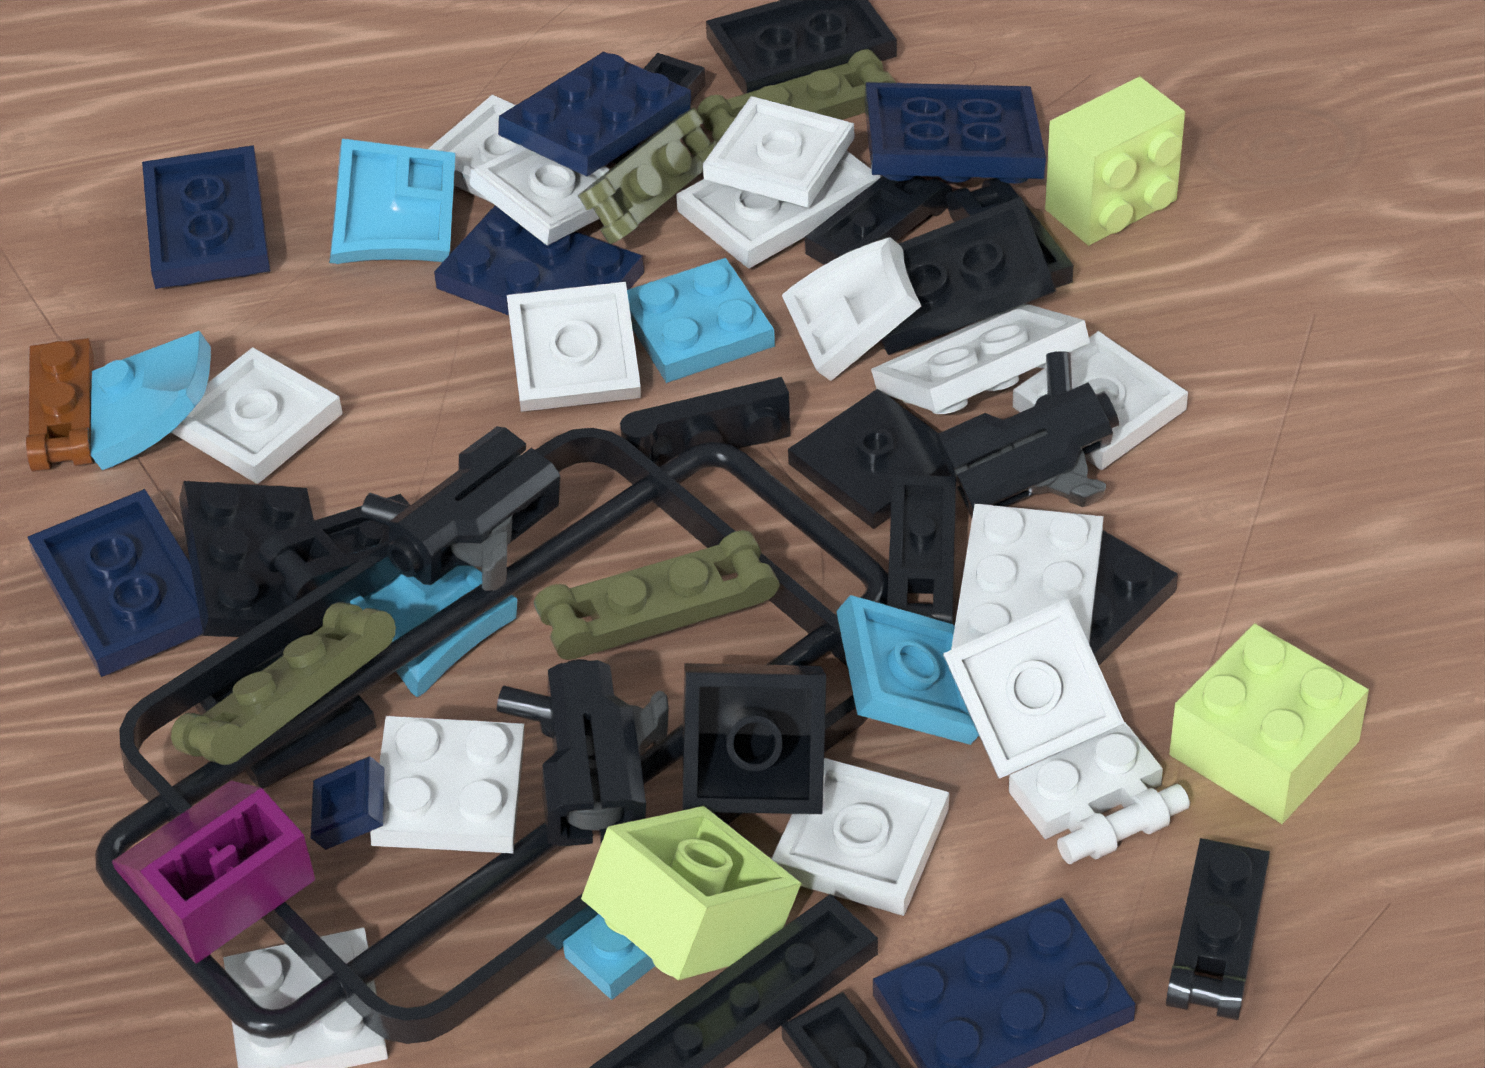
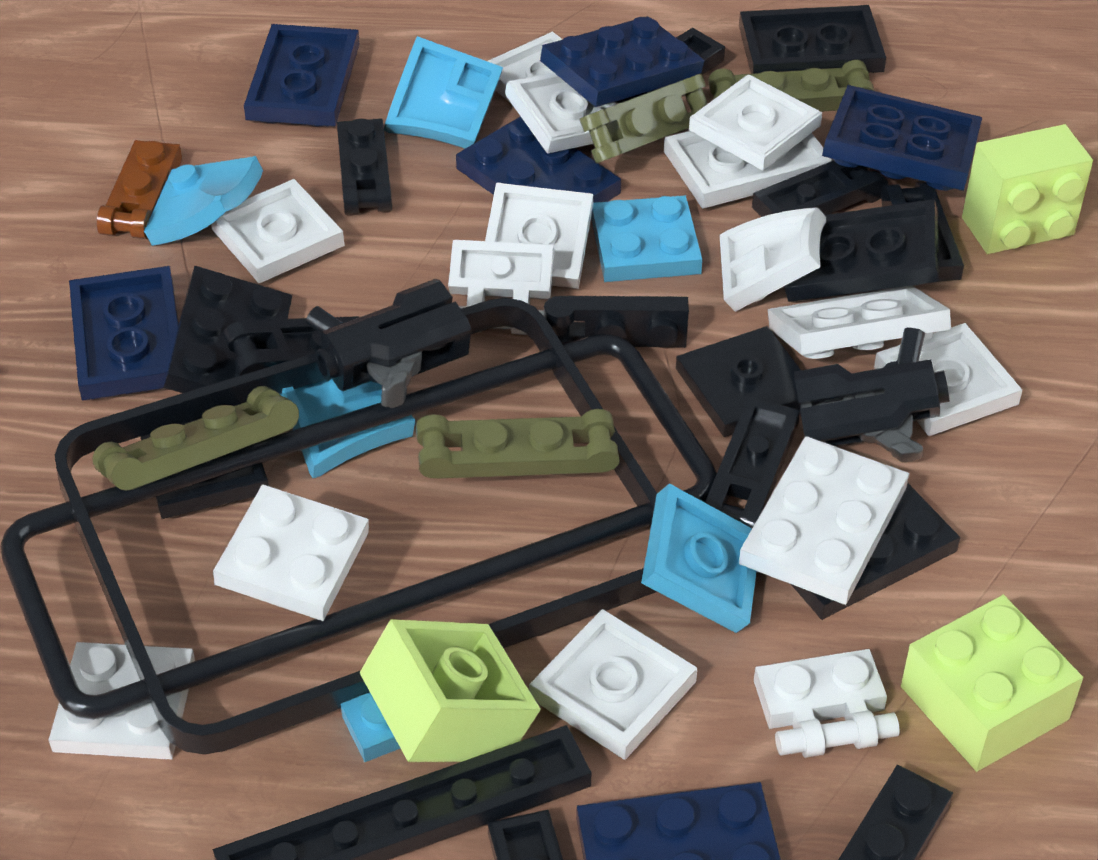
camera: 15 degrees right, 0 degrees up
magenta slope [112,781,316,964] -> none
dark blue tile [310,756,385,850] -> none
black piece [497,659,669,847] -> none
black slope [682,663,826,814] -> none
white plate [943,598,1124,779] -> none
none -> black plate [337,118,392,215]
none -> white plate [448,240,554,335]

